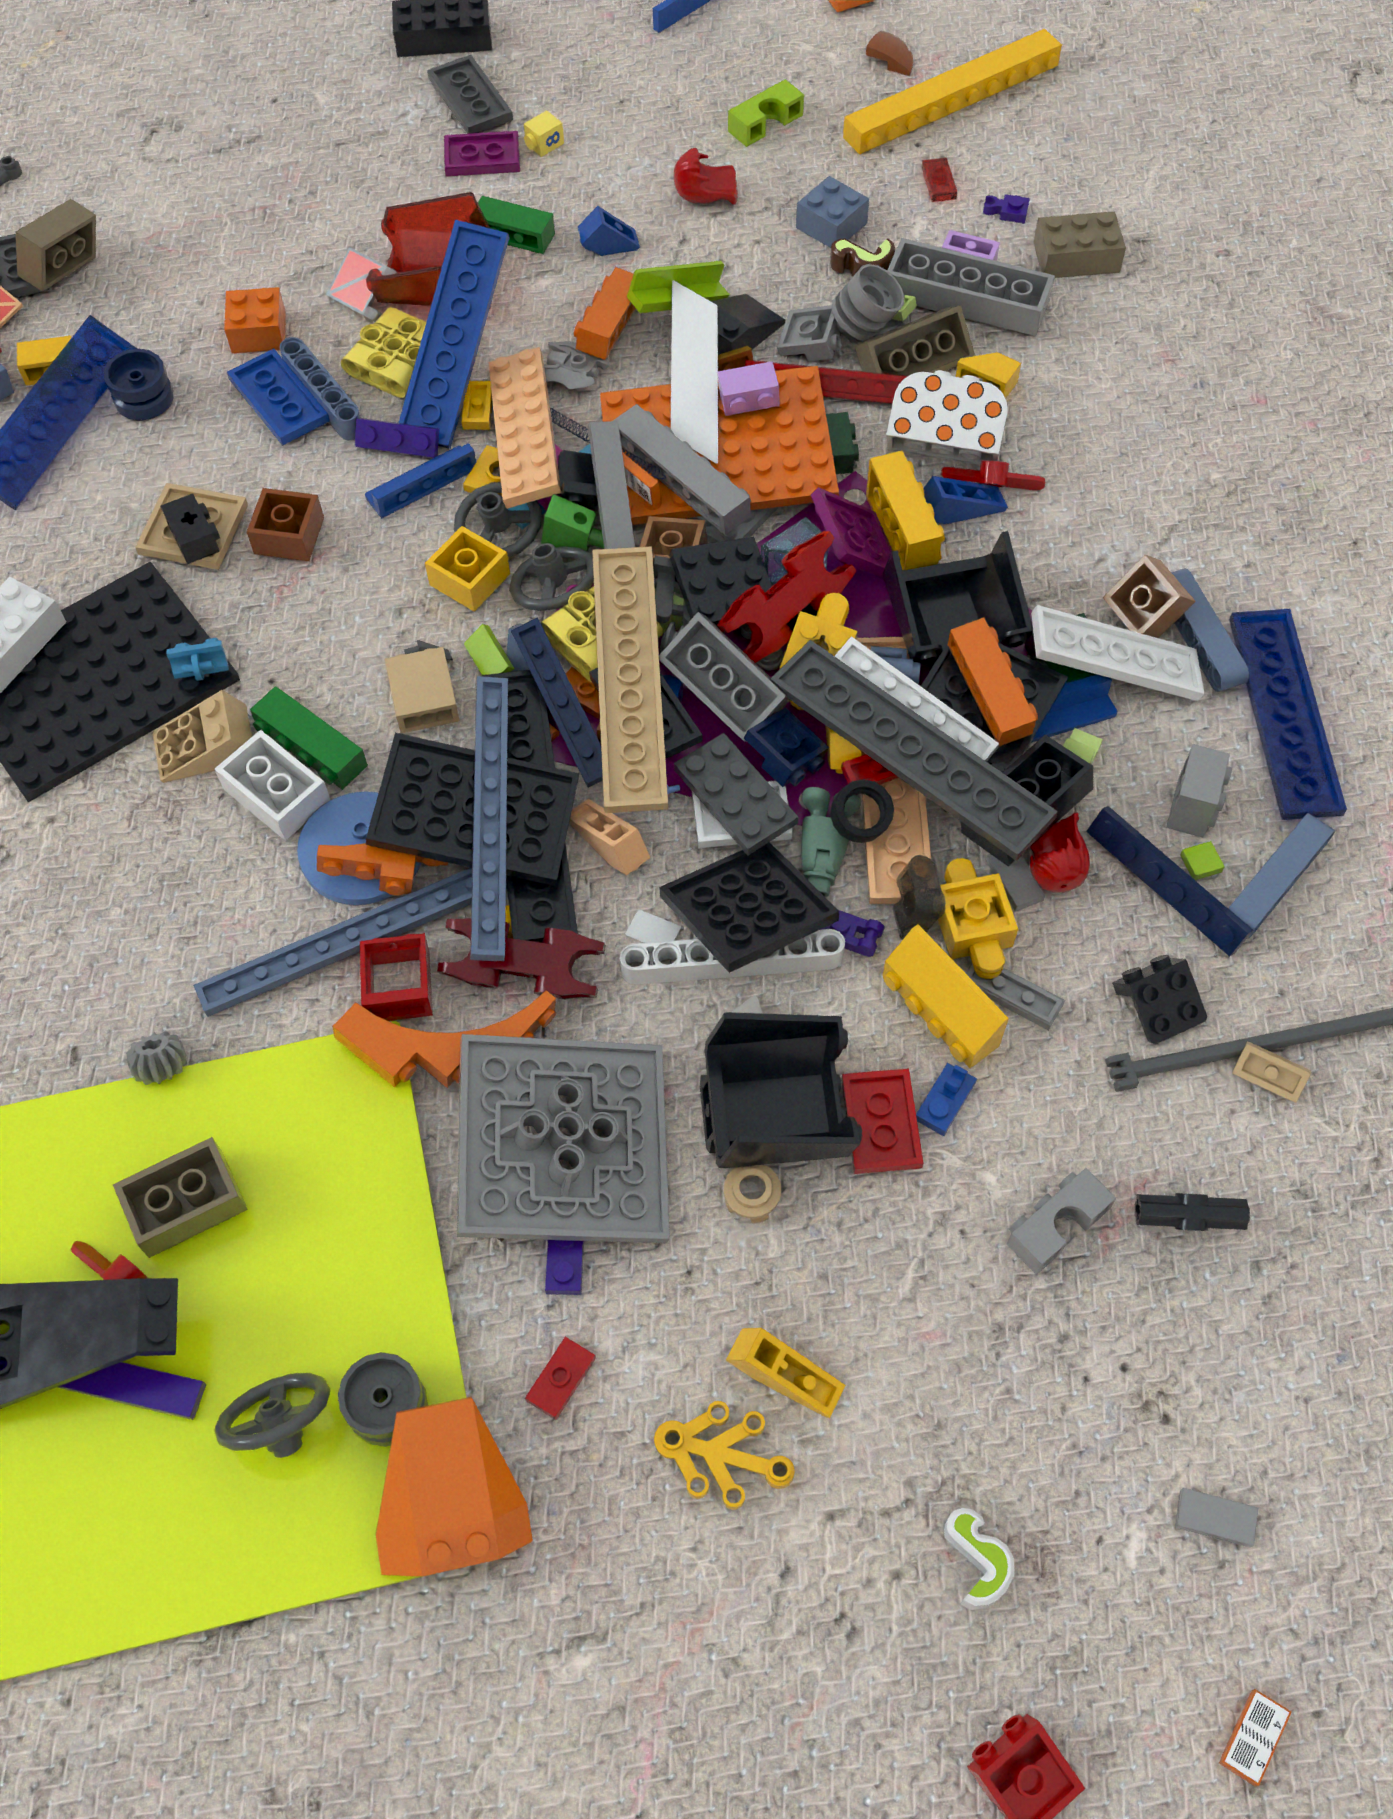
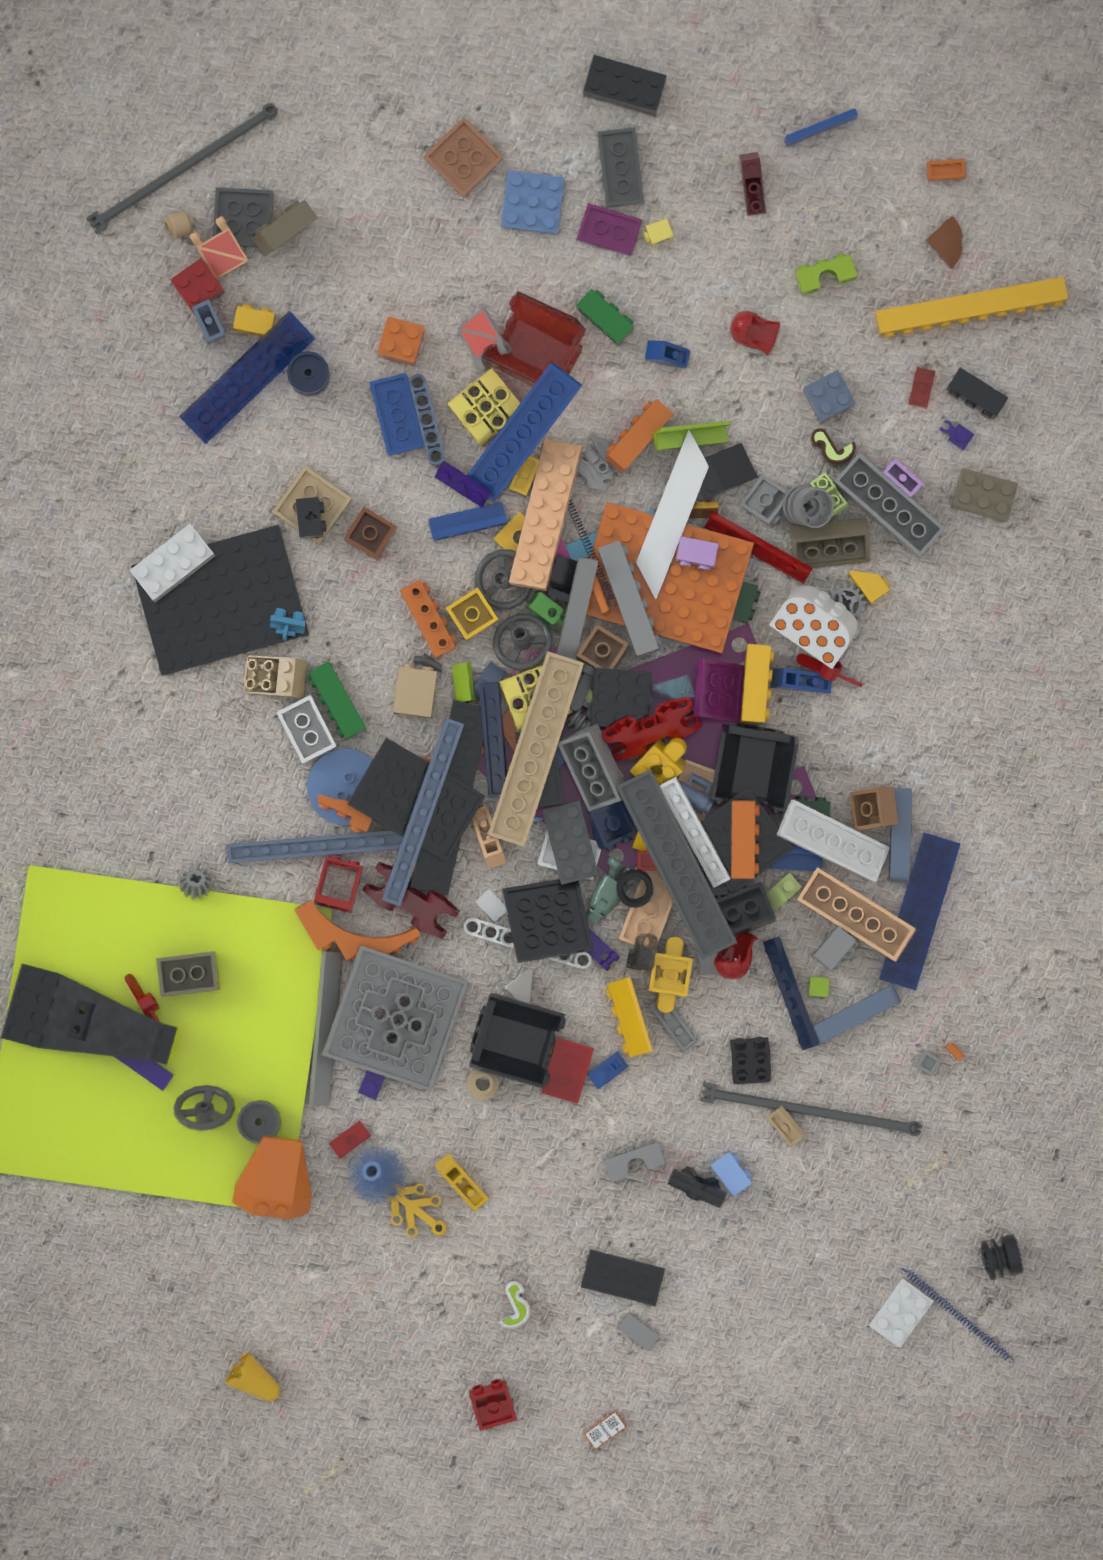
camera: 20 degrees right, 25 degrees up
none -> light grey tile [309,951,342,1106]
none -> medium blue piece [344,1143,409,1206]
none -> orange brick [400,580,457,659]
none -> nougat plate [423,117,504,198]
none -> medium blue plate [501,170,565,235]
none -> black plate [581,1249,665,1306]
none -> light blue brick [710,1151,752,1197]
none -> dark red slope [739,152,766,216]
none -> light nougat brick [797,867,916,962]
none -> black brick [946,367,1009,420]

